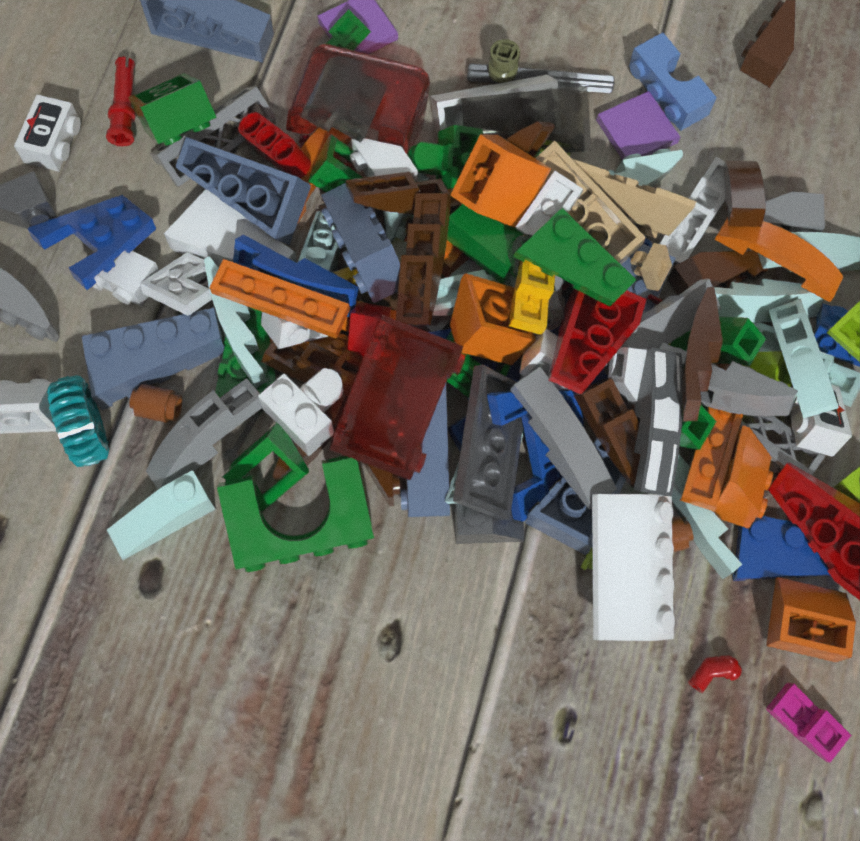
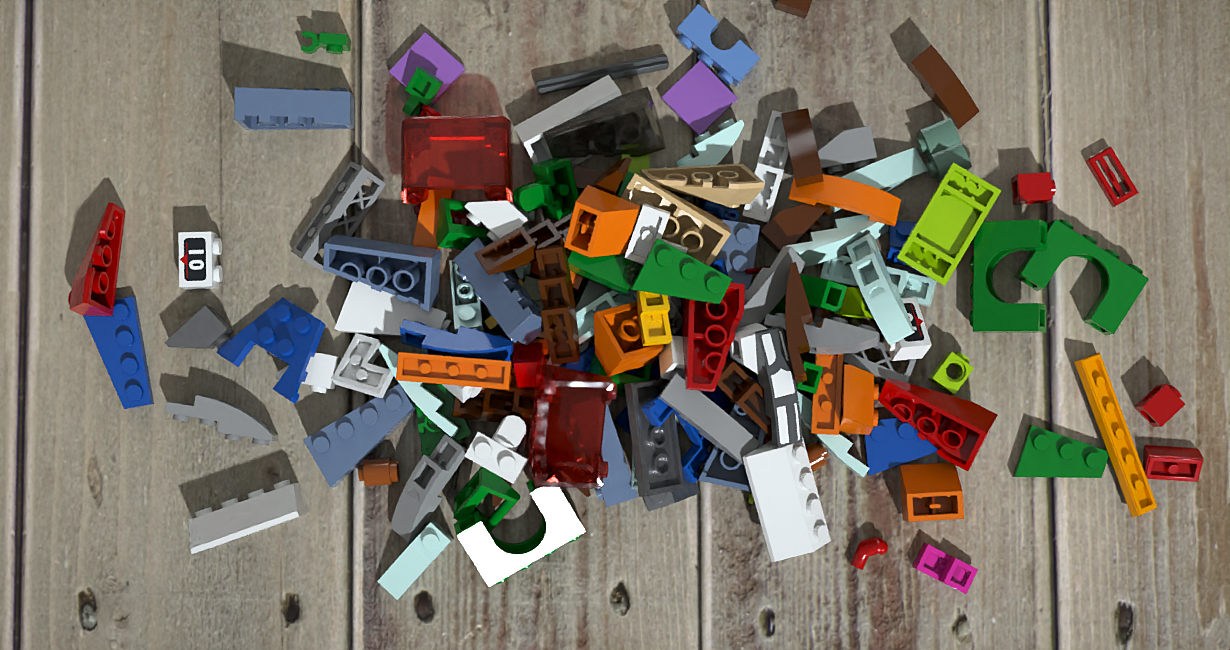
camera: 15 degrees left, 15 degrees up
teal gear [47,375,109,467] -> none
red pin [106,56,136,147] -> none
green brick [128,73,217,146] -> none
red beam [238,112,311,178] -> none
clear smoke brick [300,57,388,143] -> none
olive wheel [488,39,520,83] -> none
tan tile [630,243,672,291] -> none

